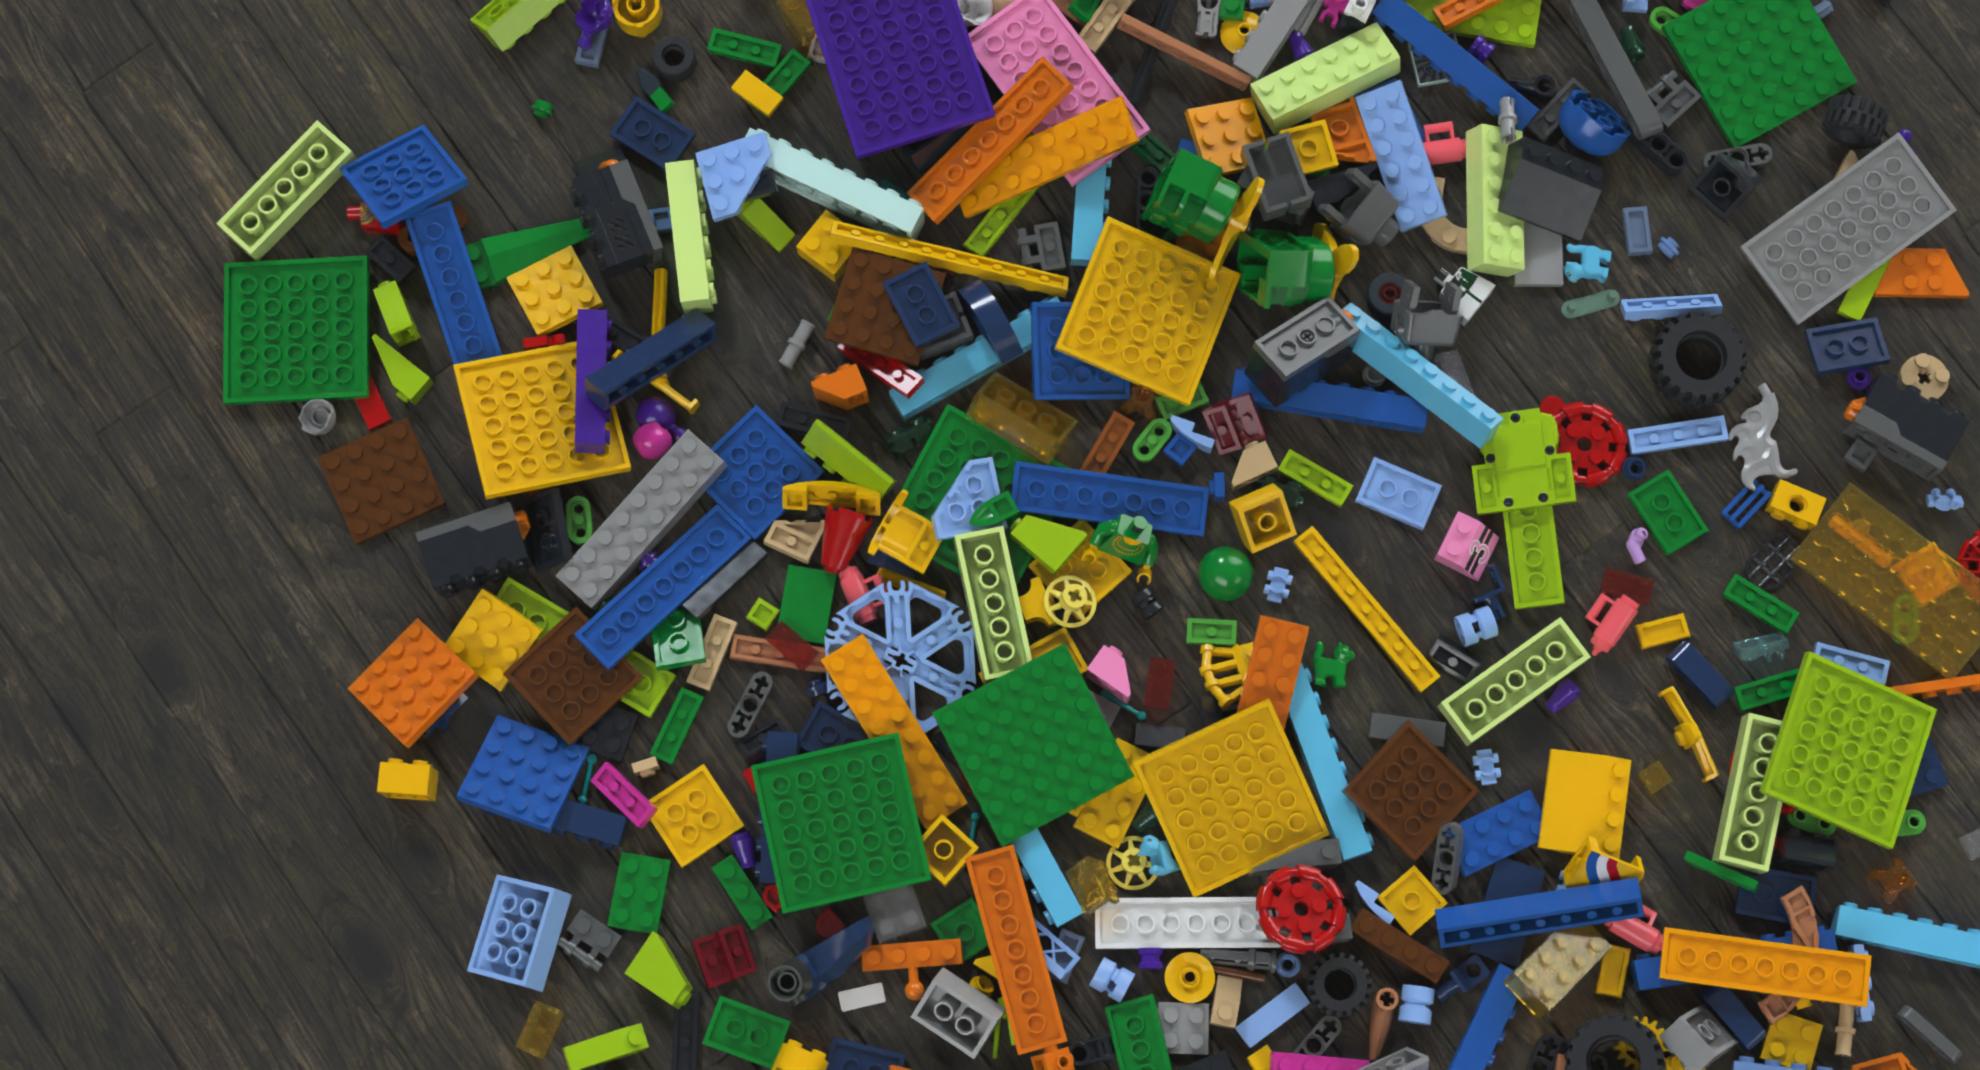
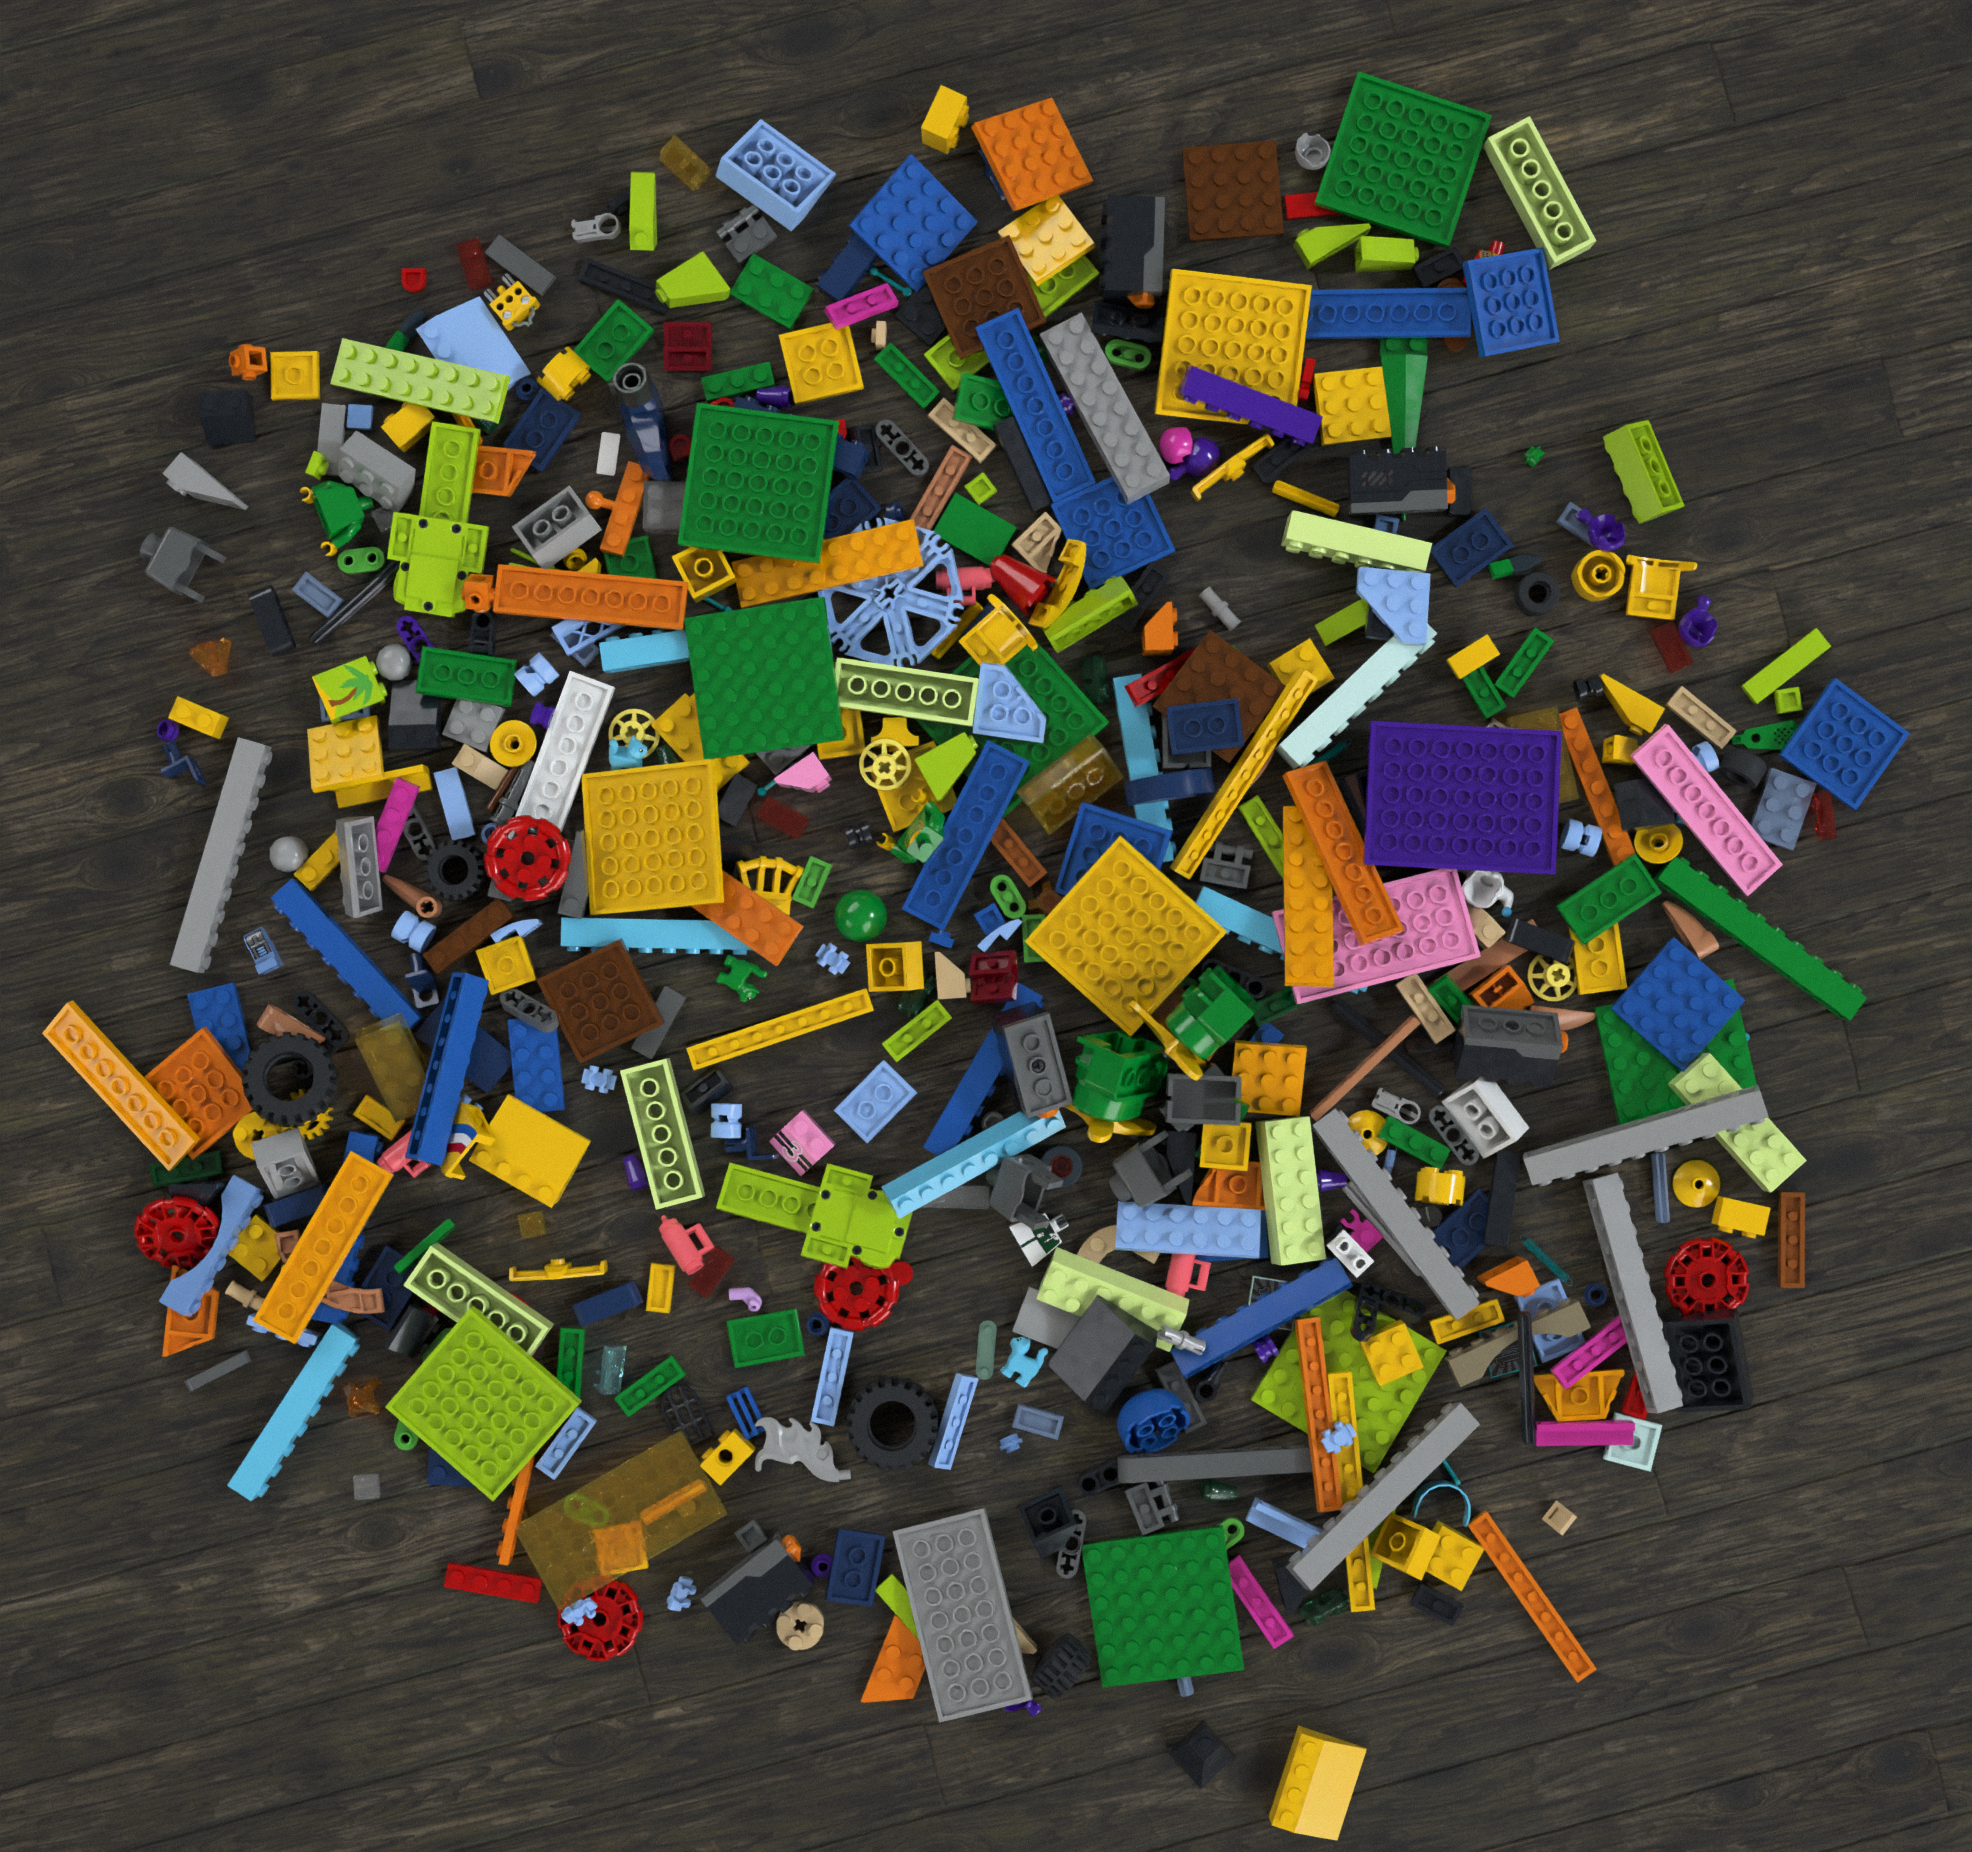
camera: 110 degrees right, 10 degrees up
dark blue brick [585,308,716,411] -> none
clear red plate [765,620,819,672] -> none
green plate [969,490,1019,527] -> none
clear yellow bracket [1065,856,1120,915] -> none

